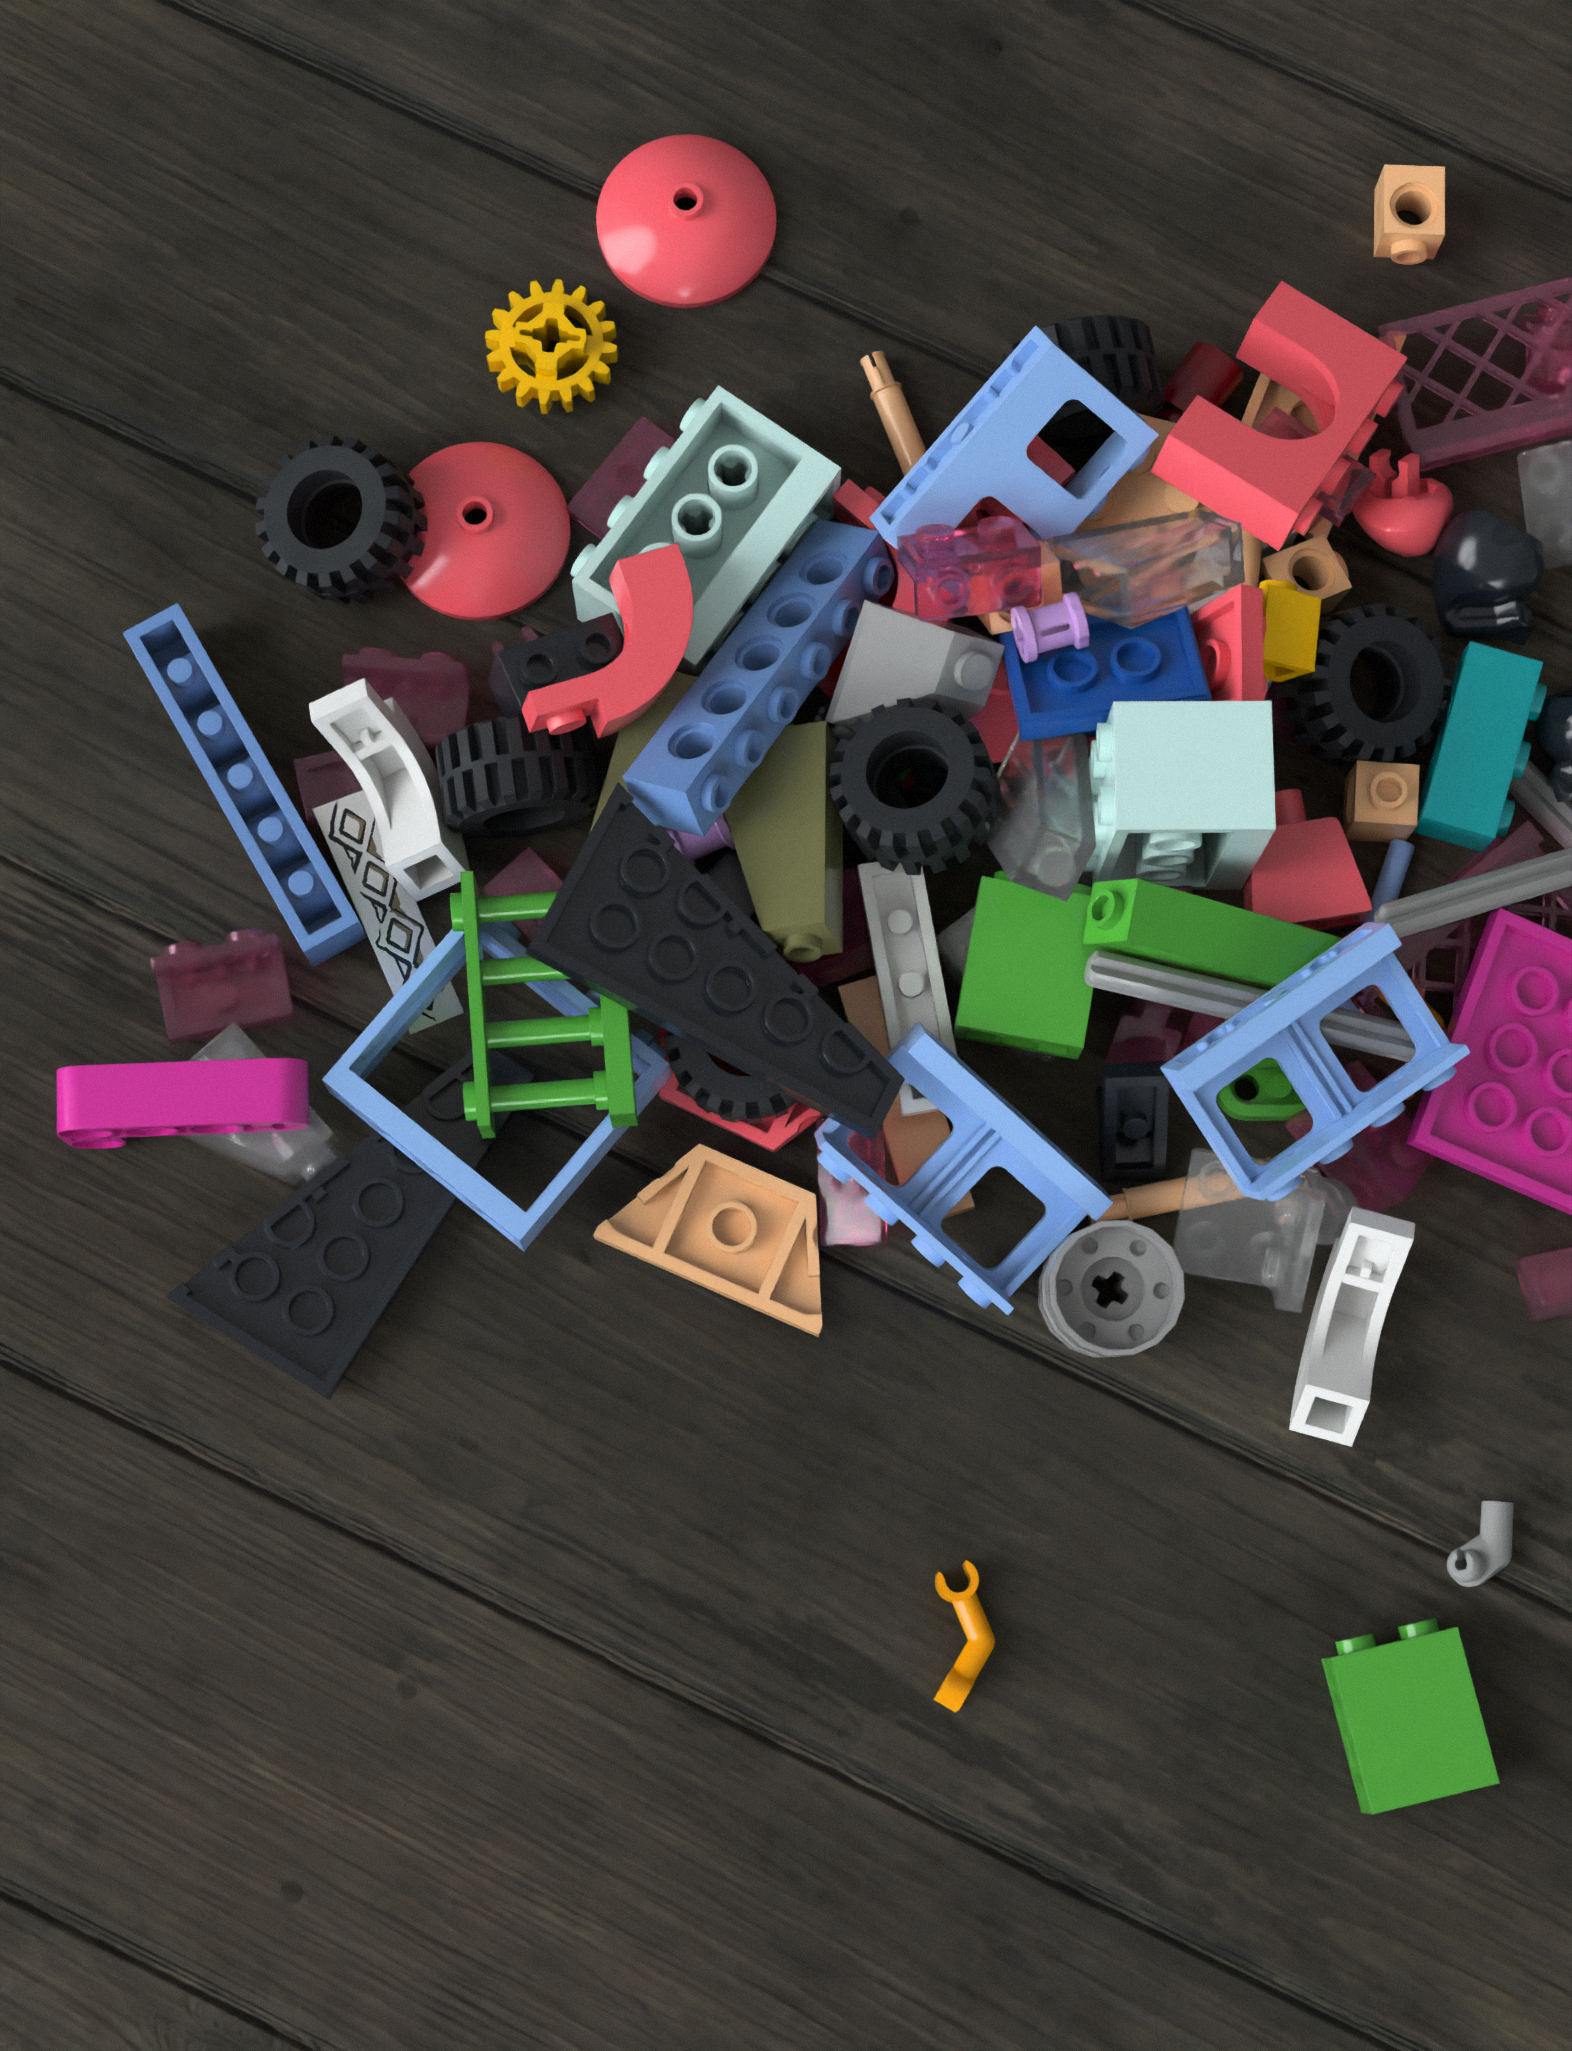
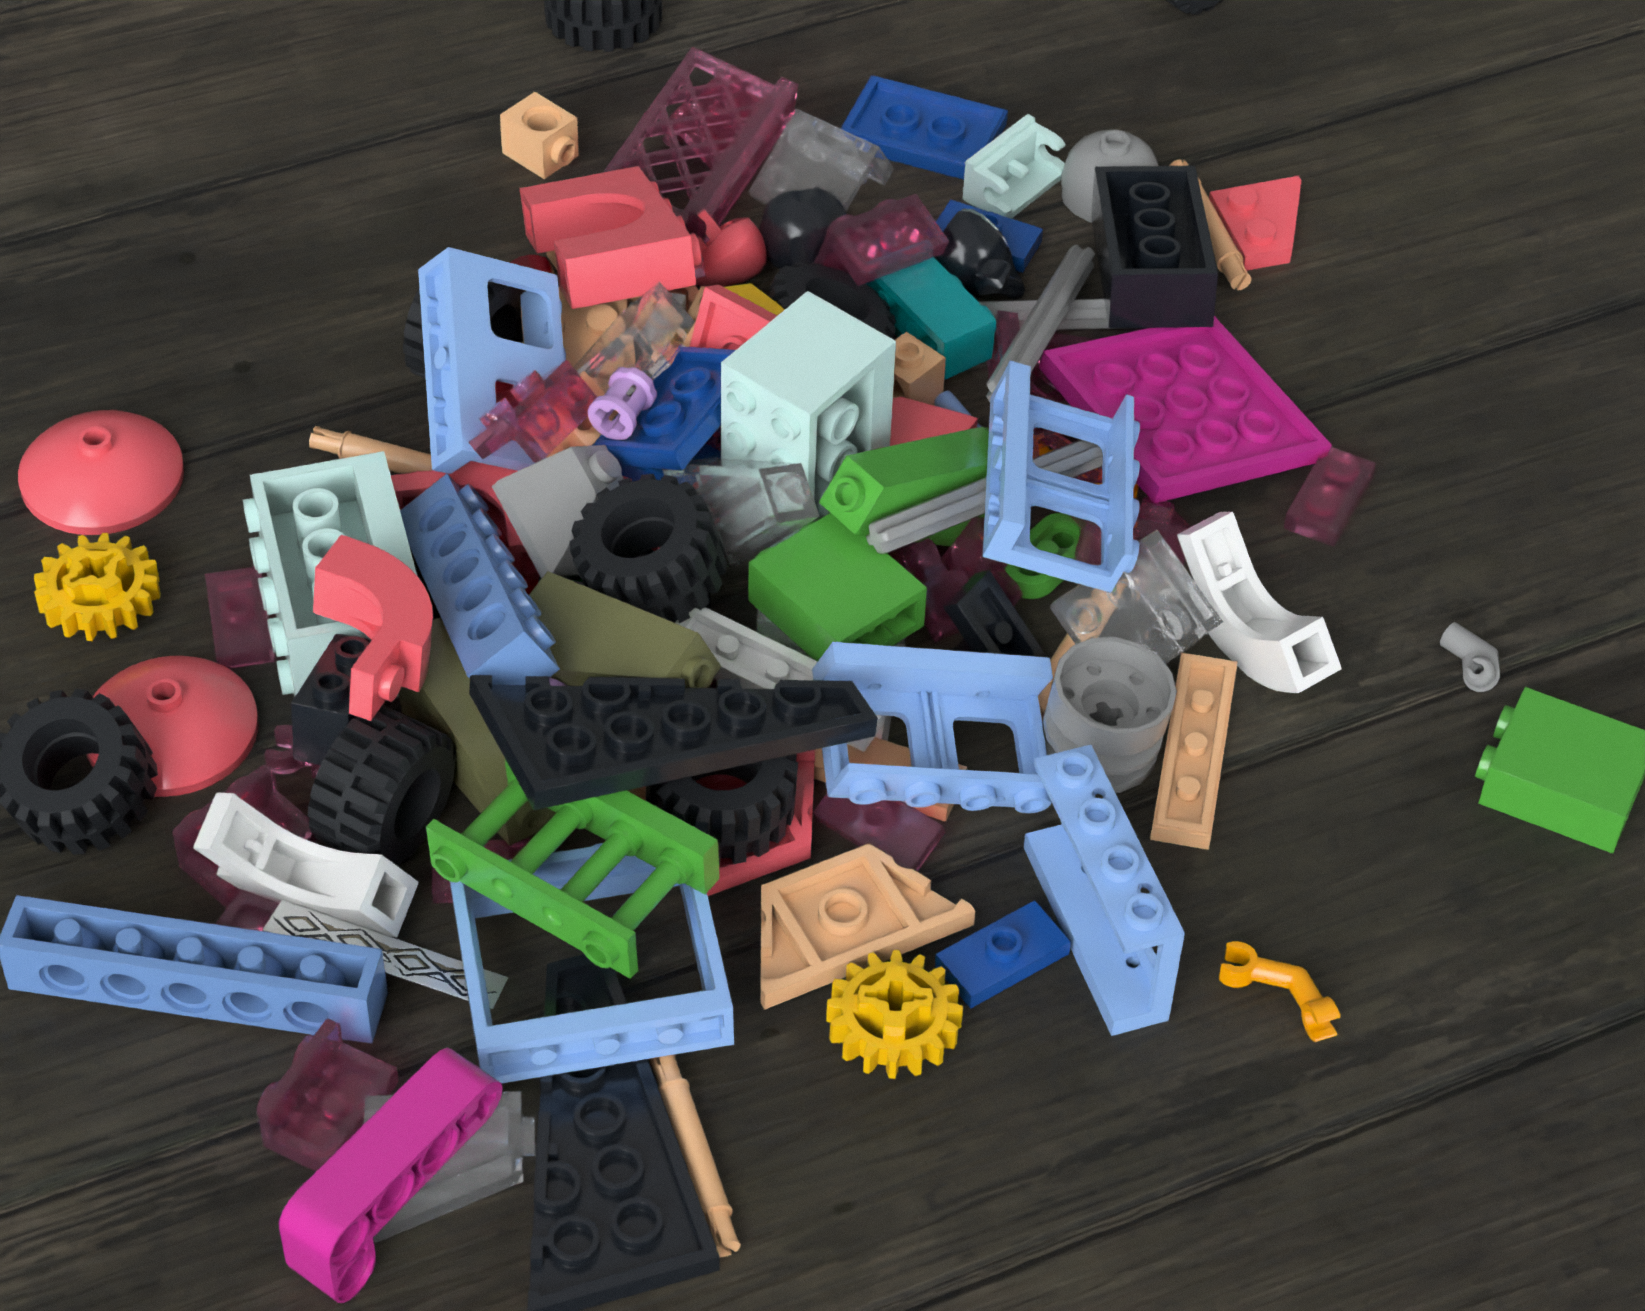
camera: 50 degrees left, 30 degrees down
none -> light nougat piece [649,1054,741,1257]
none -> clear pink bracket [814,194,949,286]
none -> yellow gear [826,950,963,1079]
none -> blue plate [935,900,1071,1009]
none -> light blue window [1024,744,1185,1036]
none -> light nougat tile [1150,652,1237,850]

